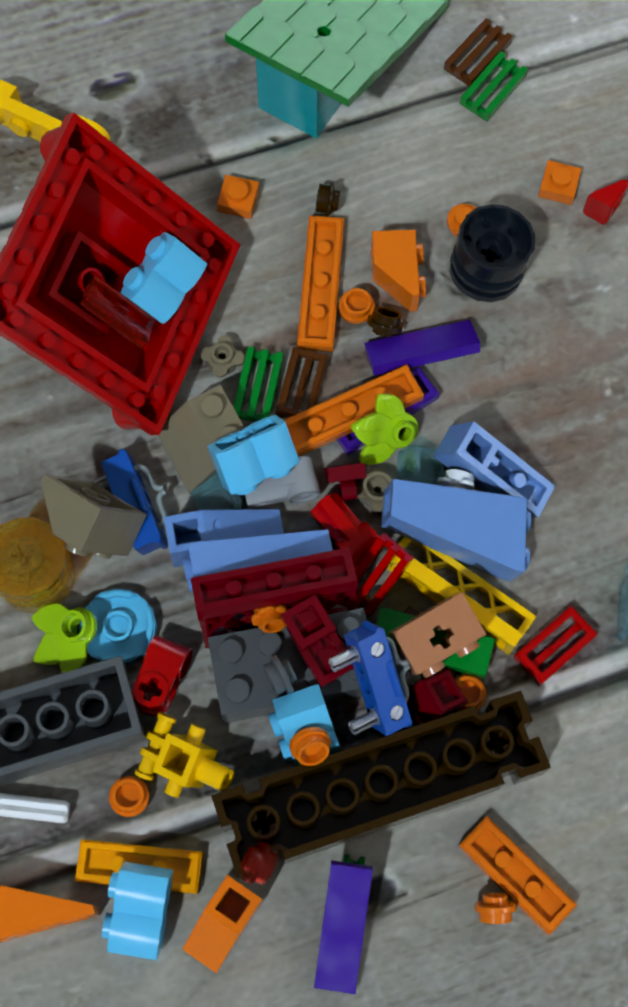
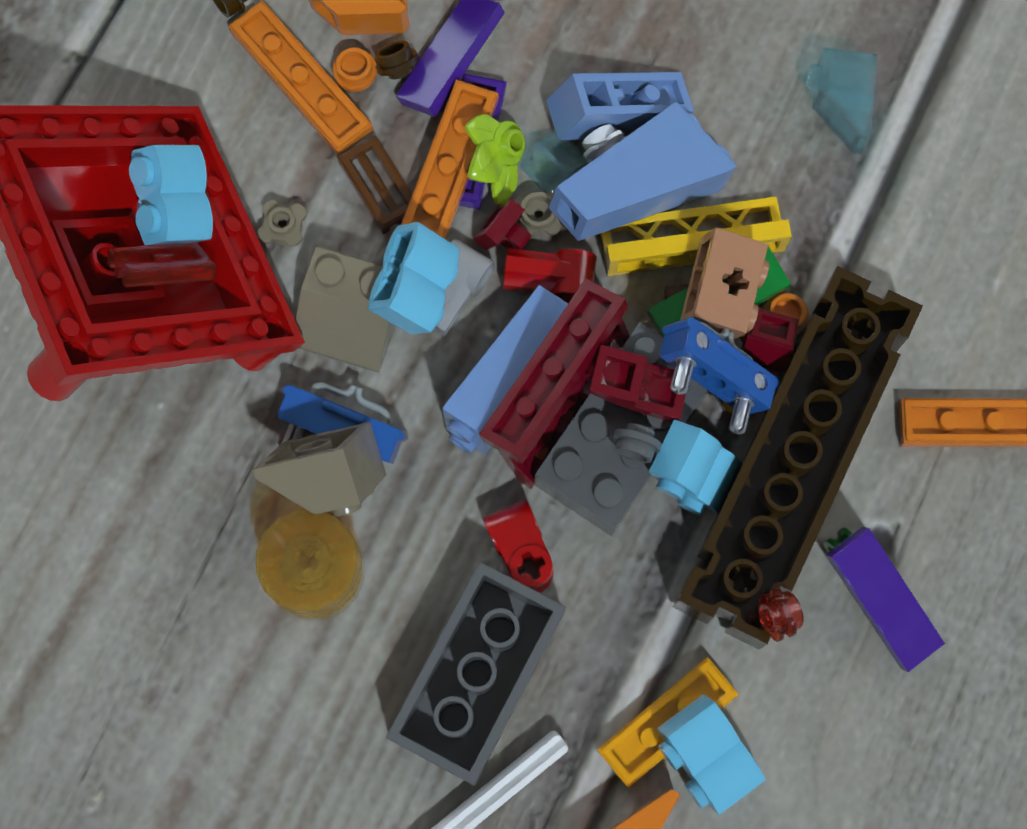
camera: 45 degrees left, 5 degrees up
lime plate [31,603,97,673] -> none
medium azure tile [78,588,157,665] -> none
orange plate [109,776,150,817] -> none
yellow piece [134,712,234,798] -> none
medium blue slope [163,509,284,567] -> none
orange slope [182,875,264,974] -> none
clear light blue slope [191,473,242,510] -> none
orange plate [217,175,260,219] -> none
green tile [233,346,284,422] -> none
orange plate [251,604,289,633] -> none
orange plate [289,727,331,766] -> none
red tile [355,533,414,616] -> none
orange plate [474,893,516,924] -> none
red tile [513,606,598,687] -> none

